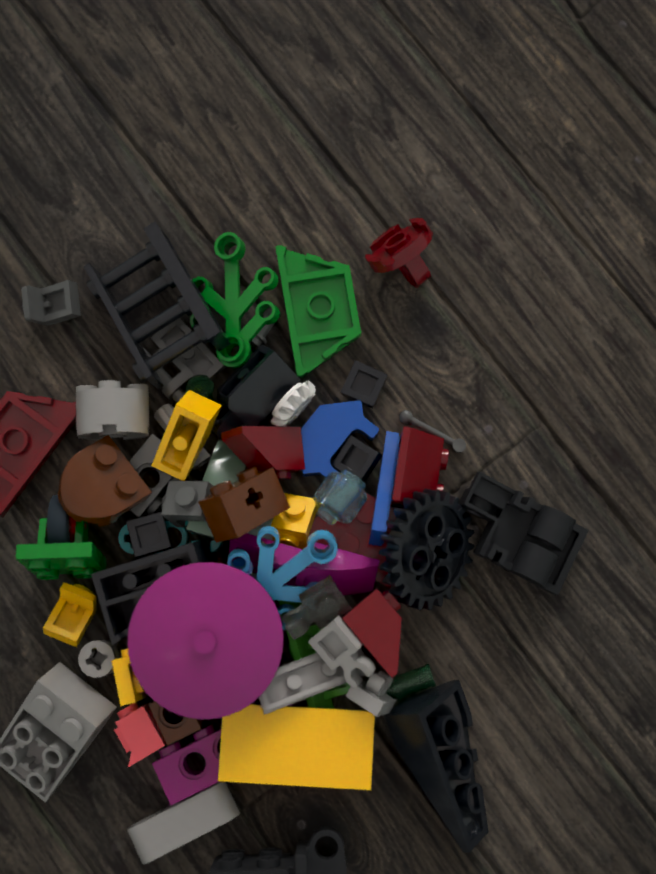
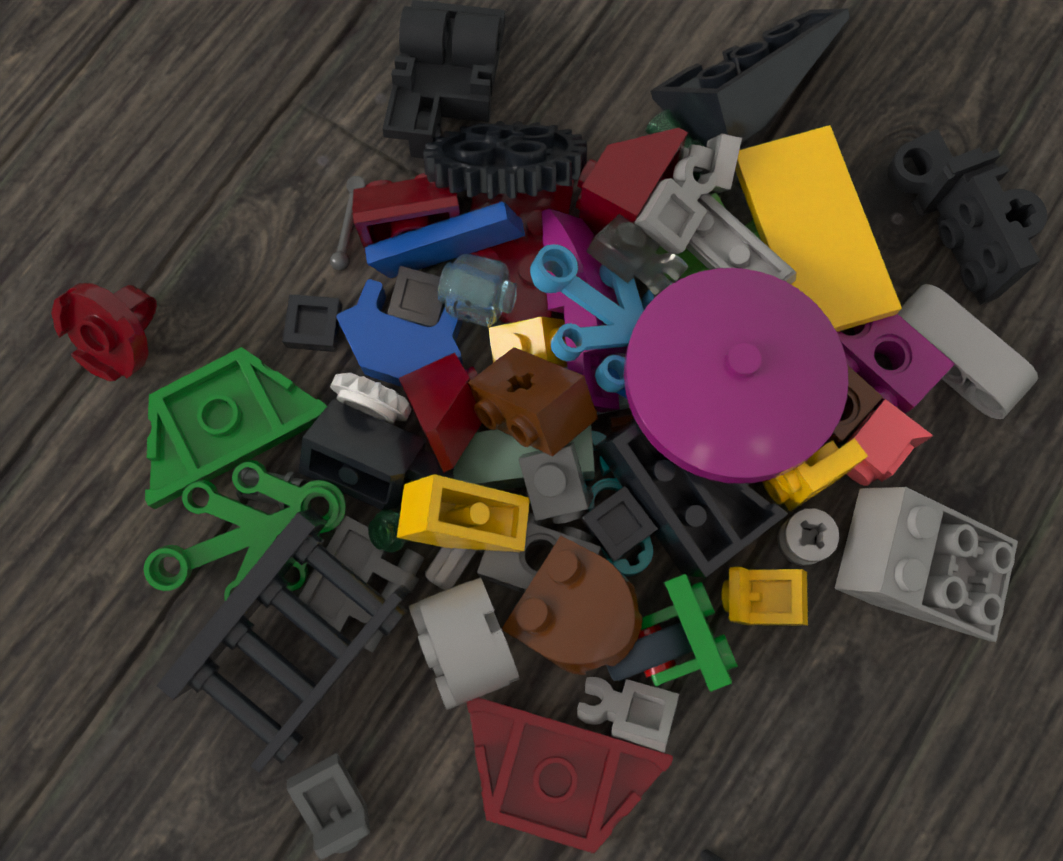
camera: 110 degrees left, 5 degrees down
none -> light grey plate [577,677,679,753]

